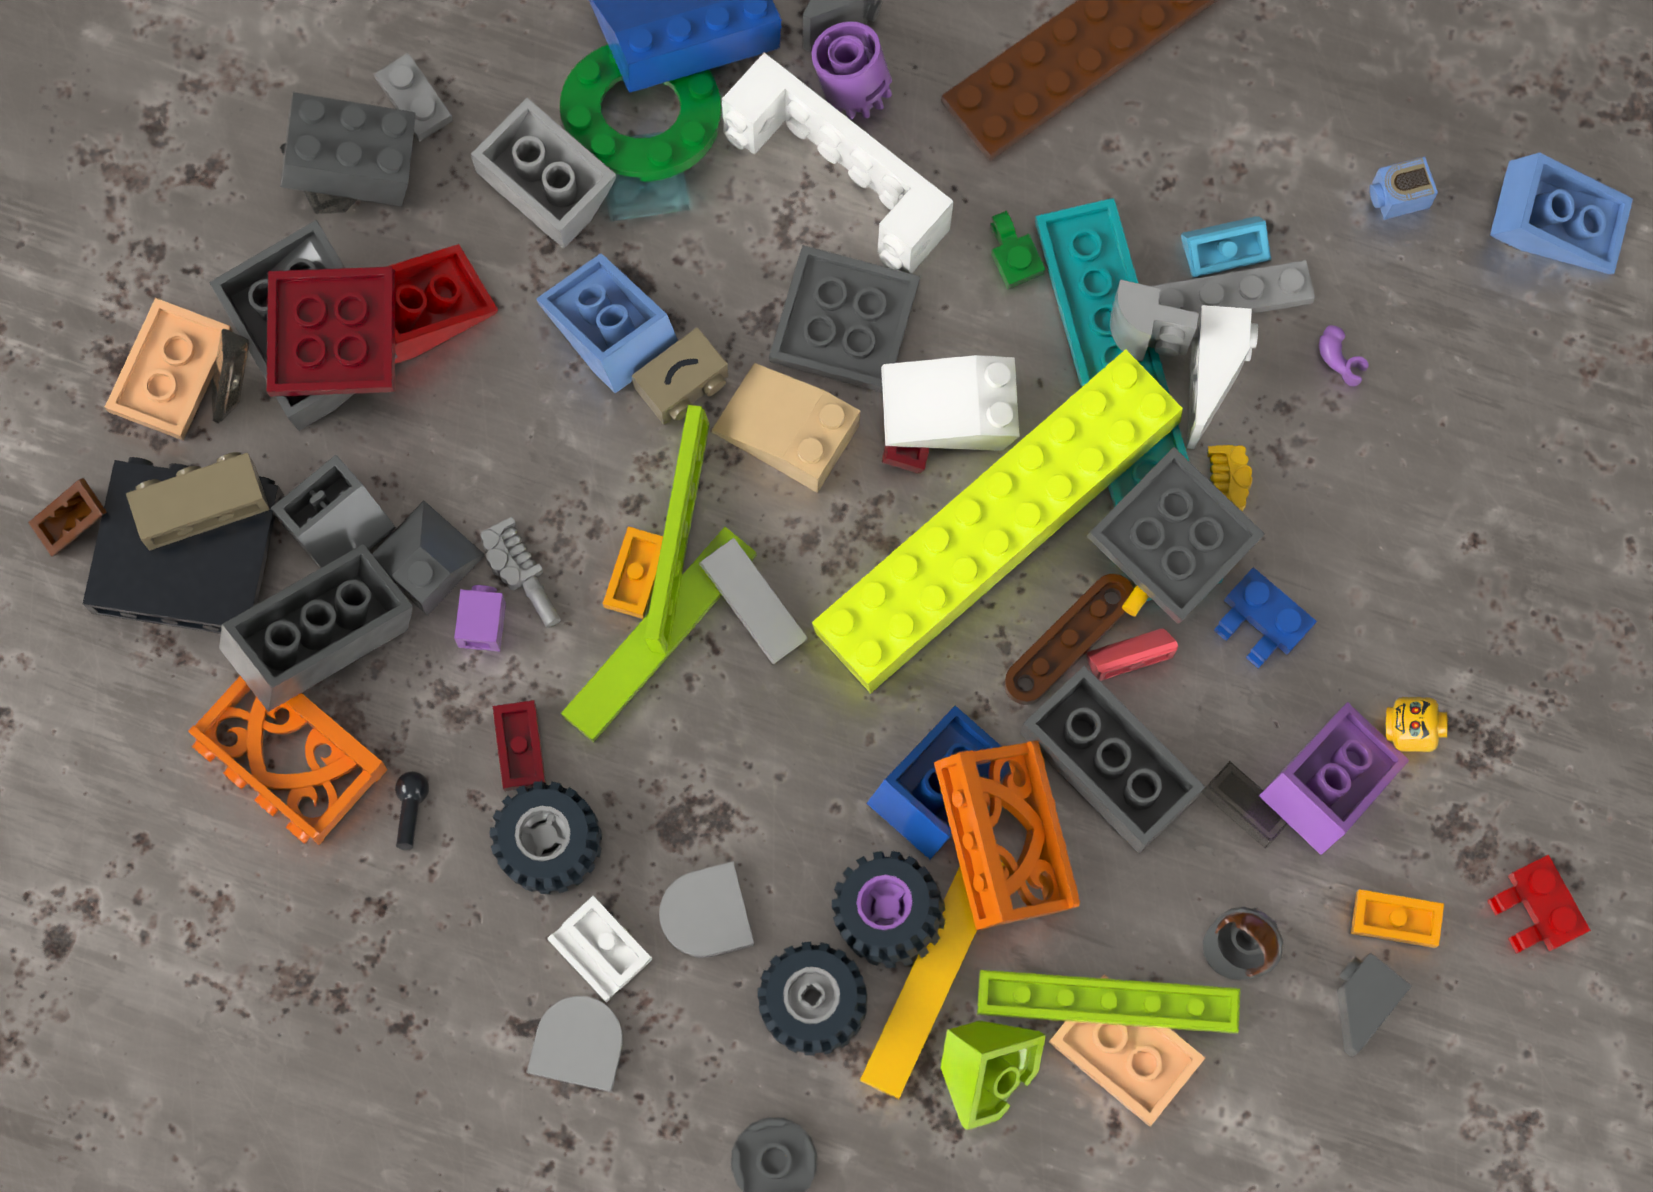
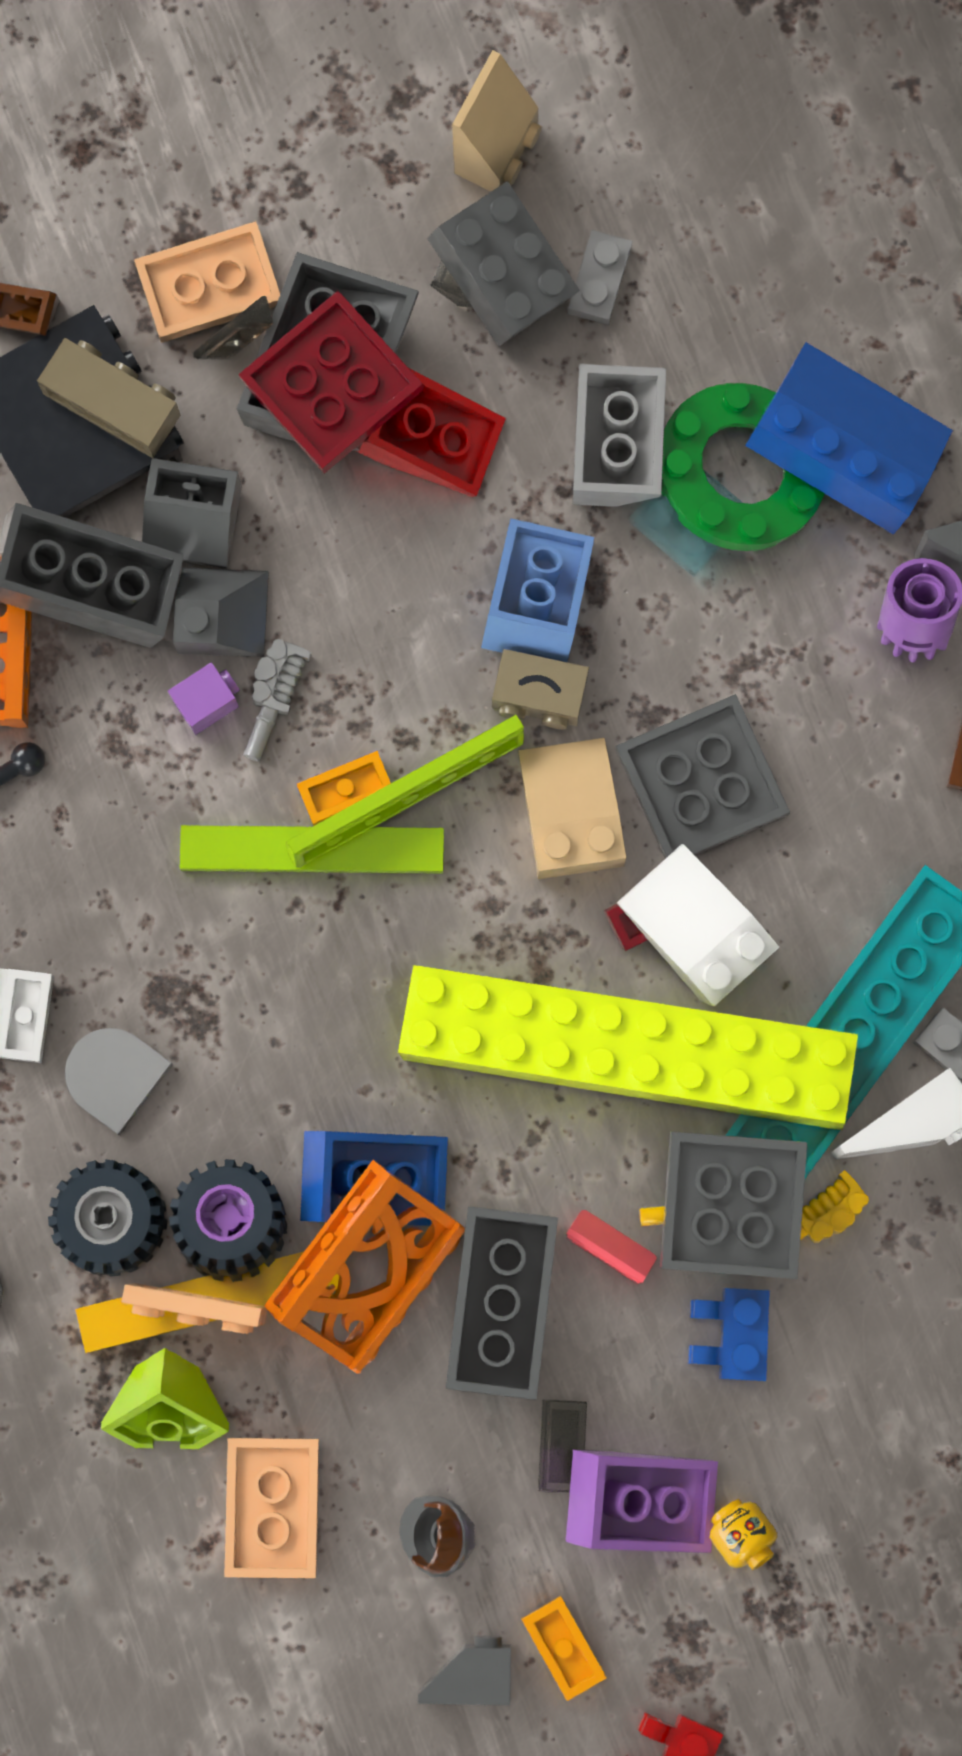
camera: 55 degrees right, 5 degrees up
black wheel [490,781,602,894] -> none
dark red plate [492,700,546,792] -> none
light grey tile [699,538,808,664] -> none
white plate [722,53,953,274] -> none
lime tile [977,970,1240,1034] -> none
green plate [990,210,1046,289] -> none
reddish brown plate [1004,574,1134,705] -> none
light grey brick [1110,279,1199,362] -> none
none -> light nougat plate [121,1283,268,1334]
none -> tan slope [452,50,542,192]

